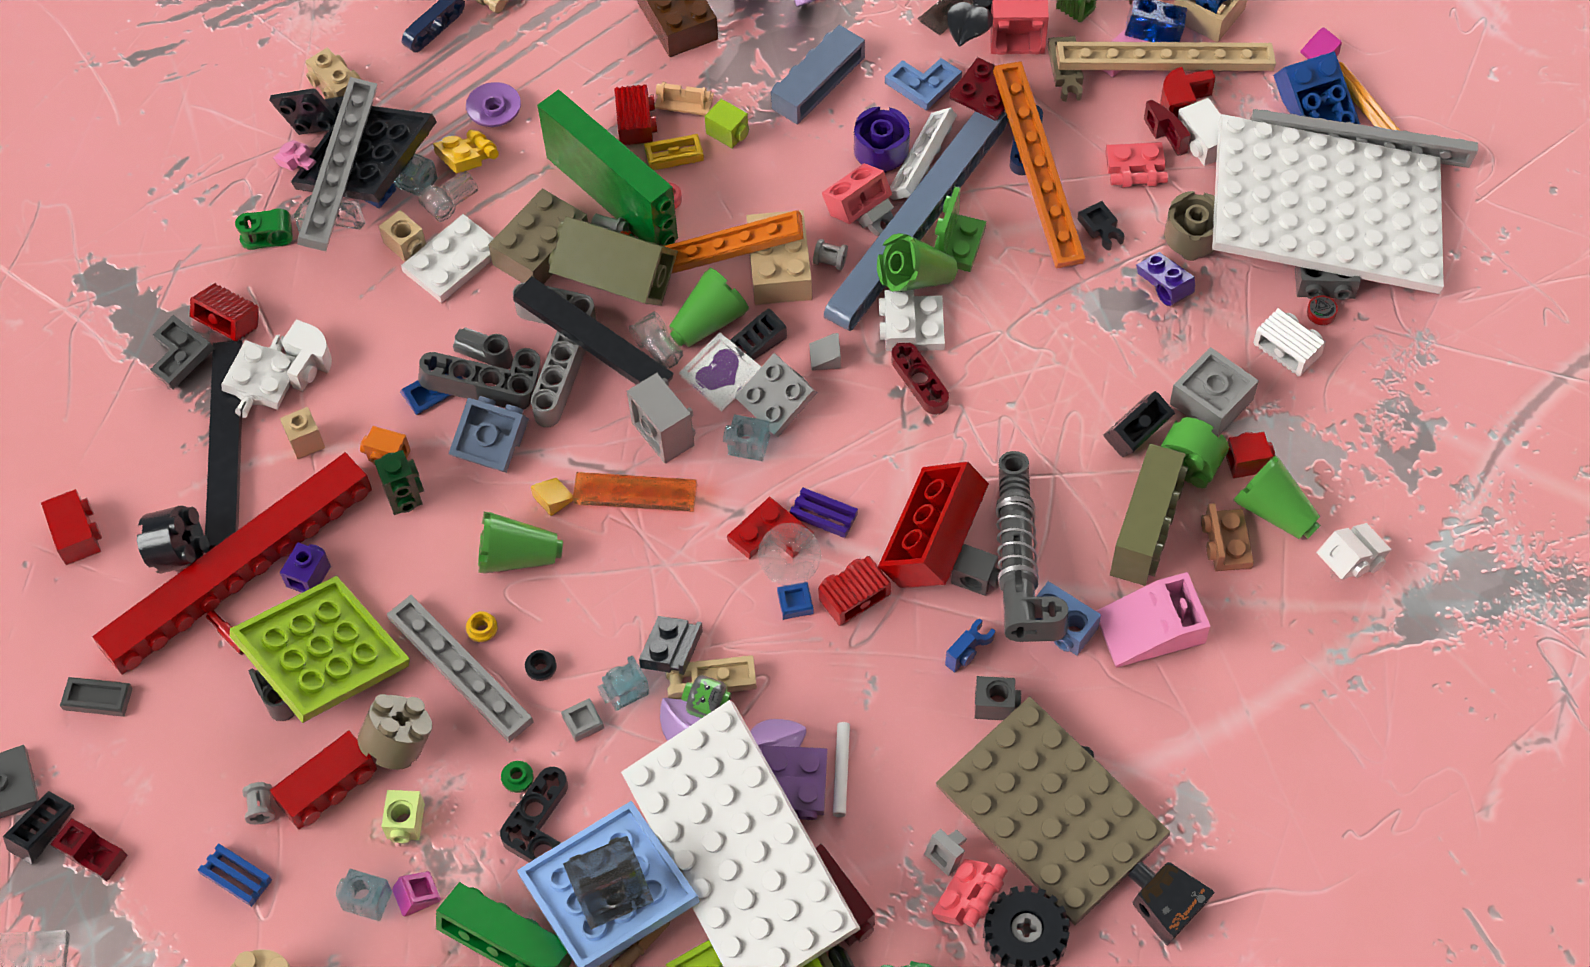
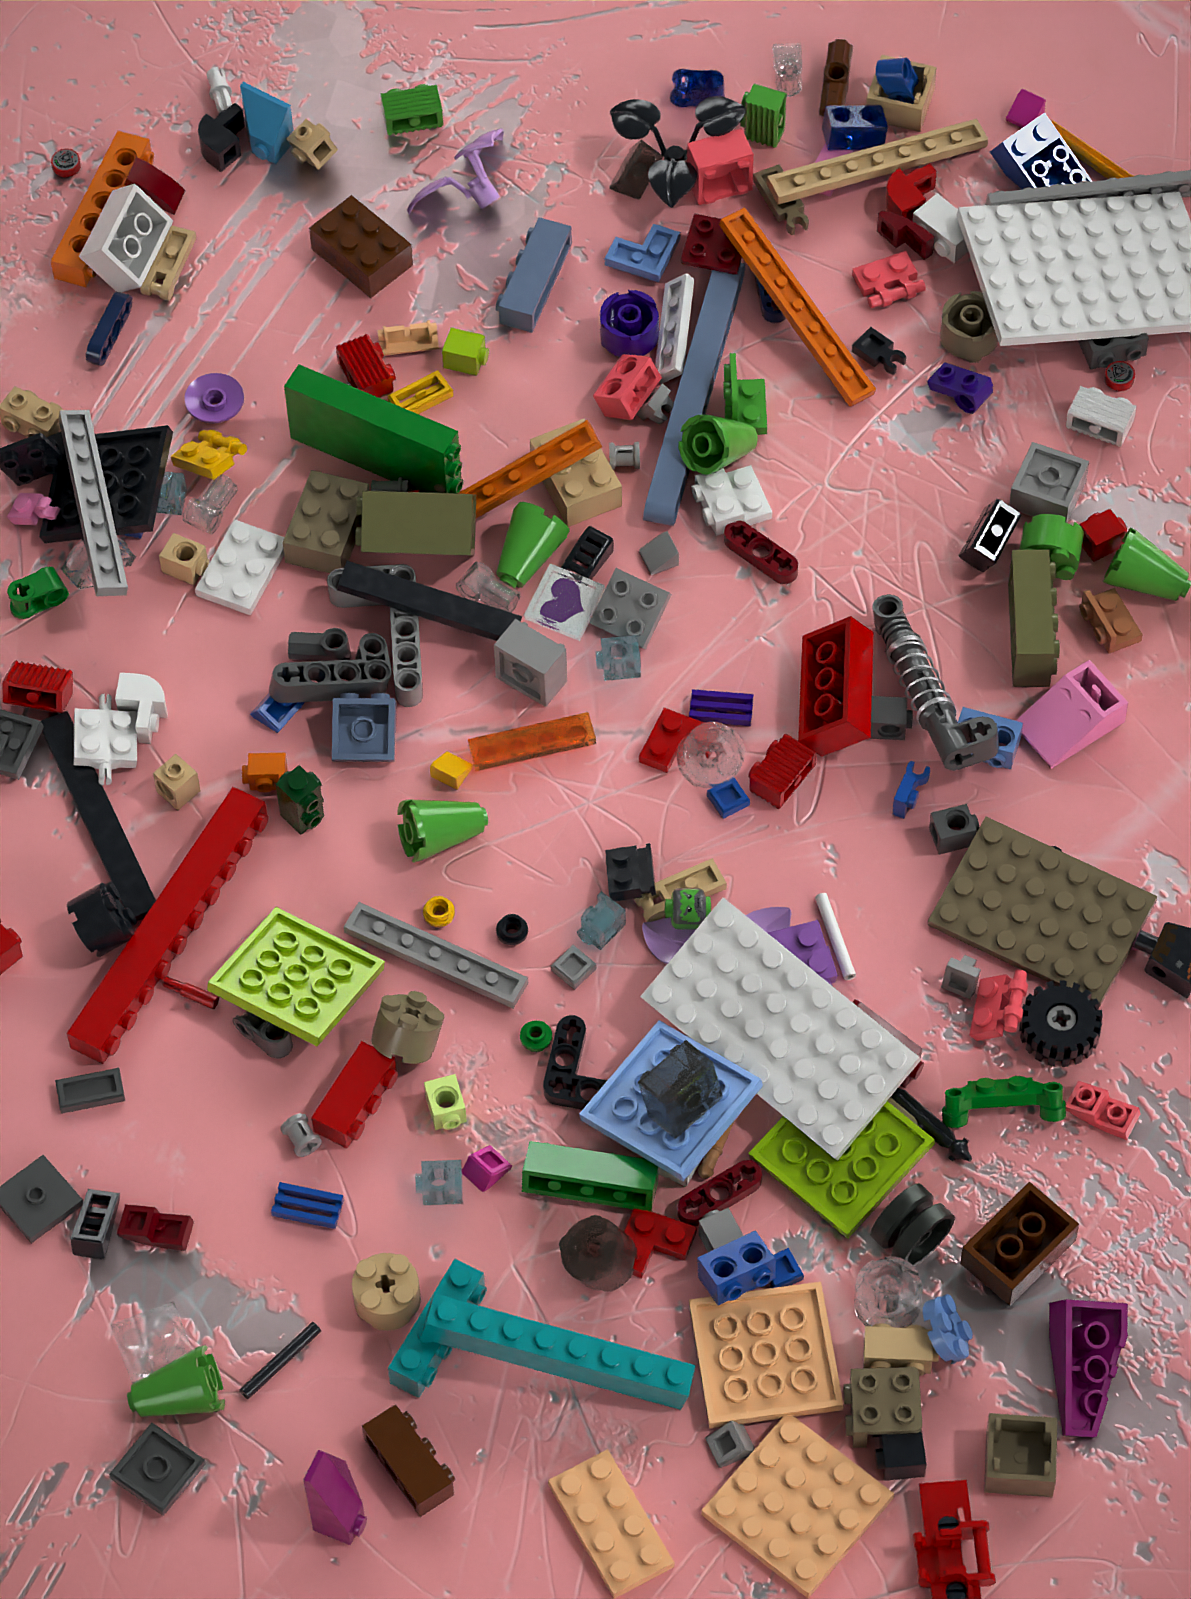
camera: 20 degrees left, 0 degrees up
dark purple brick [280,542,331,593] -> none

